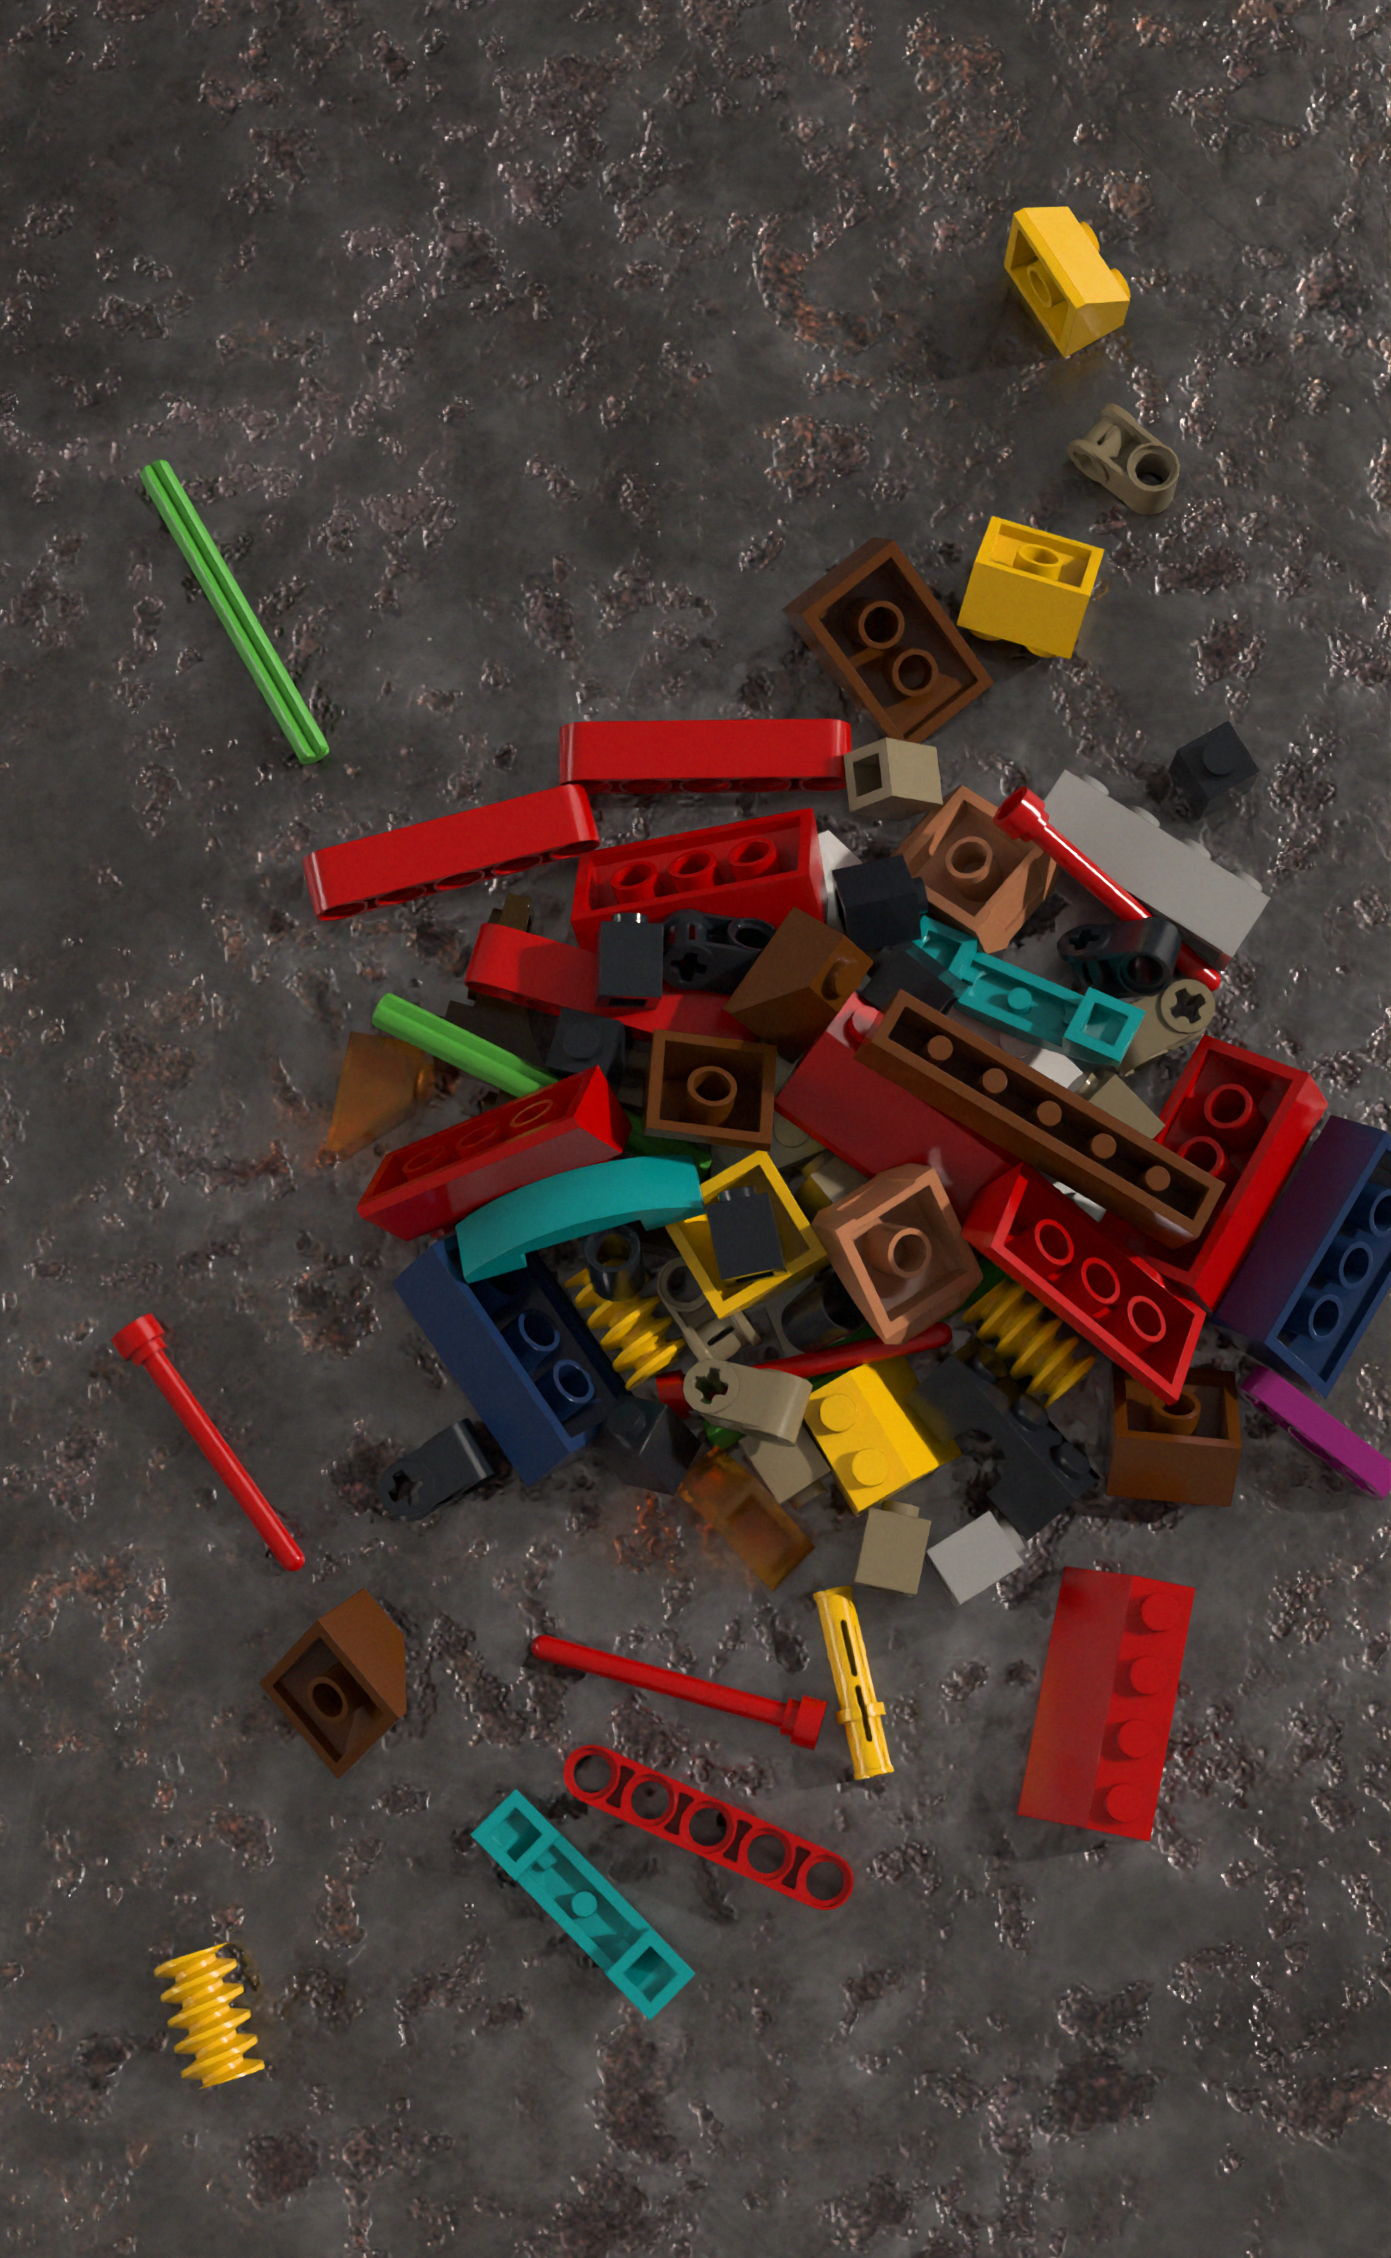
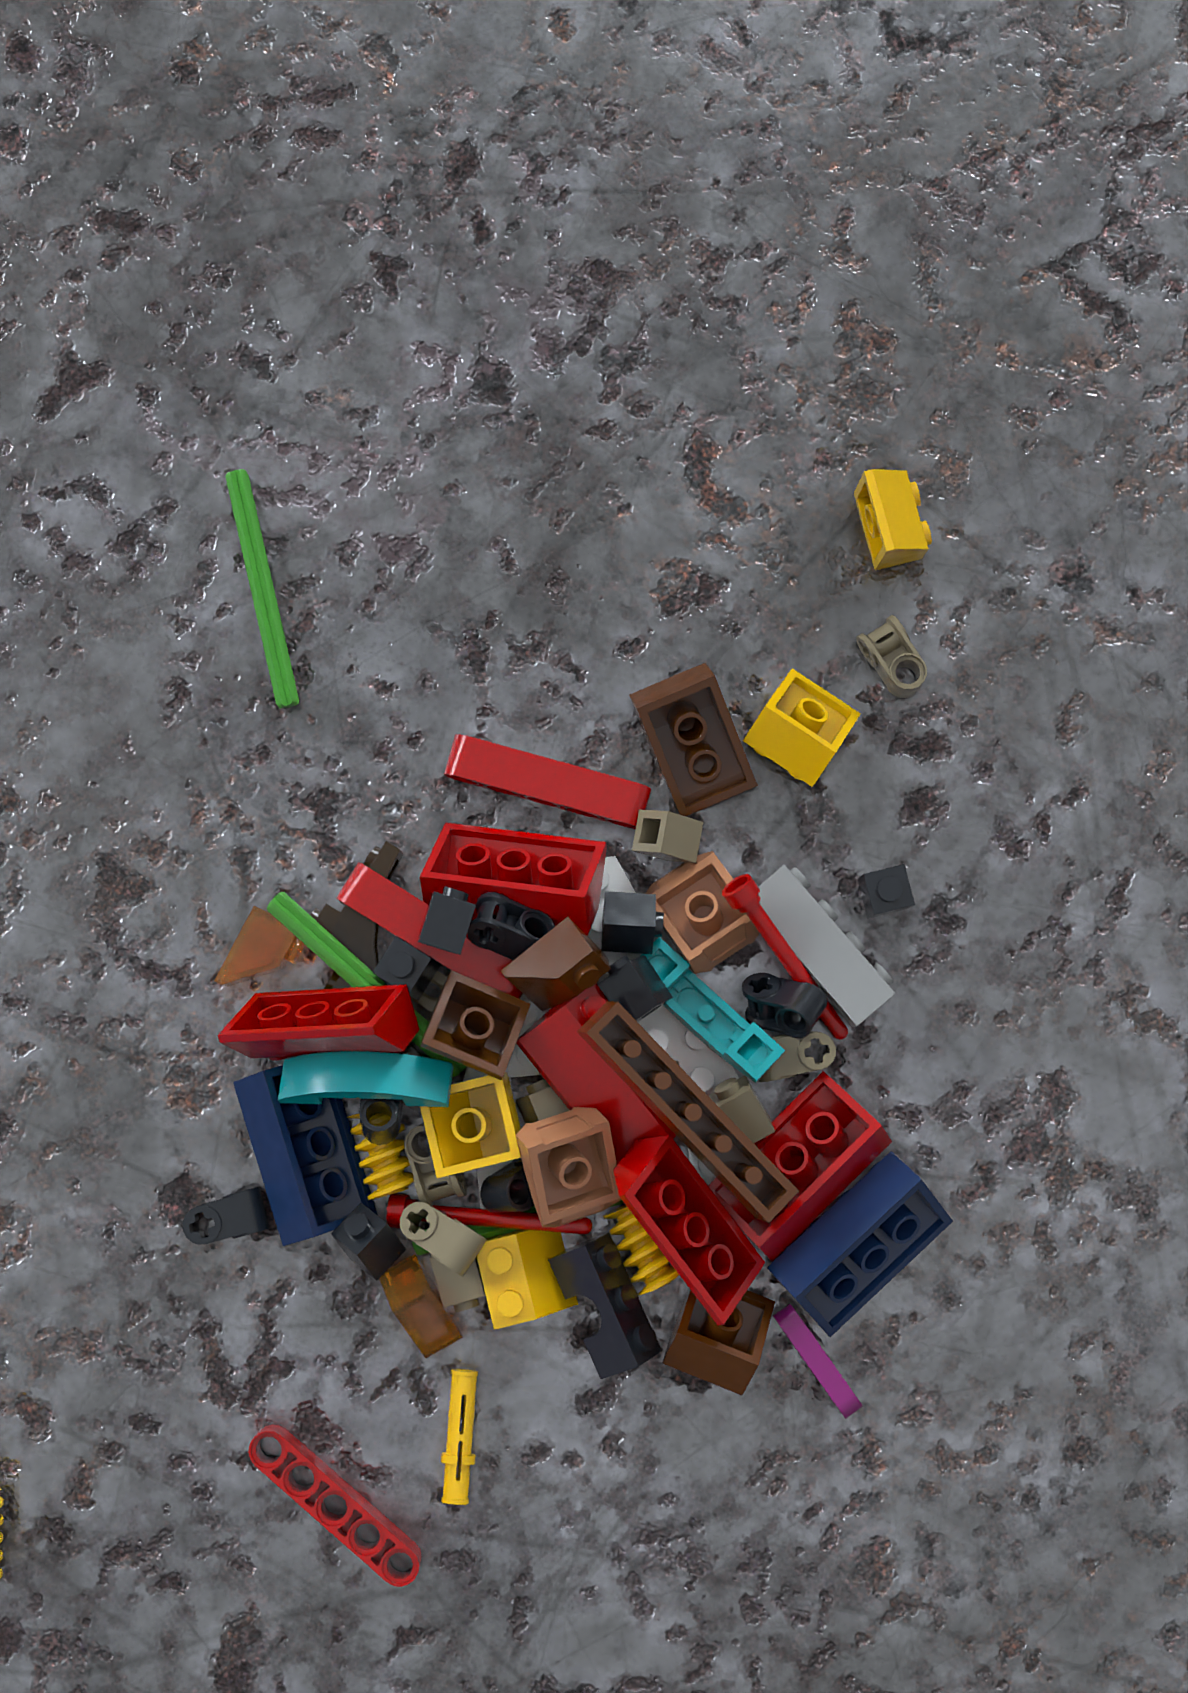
camera: 10 degrees right, 5 degrees up
red piece [111,1313,305,1572] -> none
reddish brown slope [259,1588,407,1779] -> none
red beam [301,784,601,922] -> none
teal slope [470,1789,696,2021] -> none
red piece [531,1635,828,1751] -> none
black brick [705,1186,788,1288] -> none
dark tan brick [852,1500,932,1599] -> none
light grey brick [924,1510,1025,1608] -> none
red slope [1017,1566,1196,1842] -> none

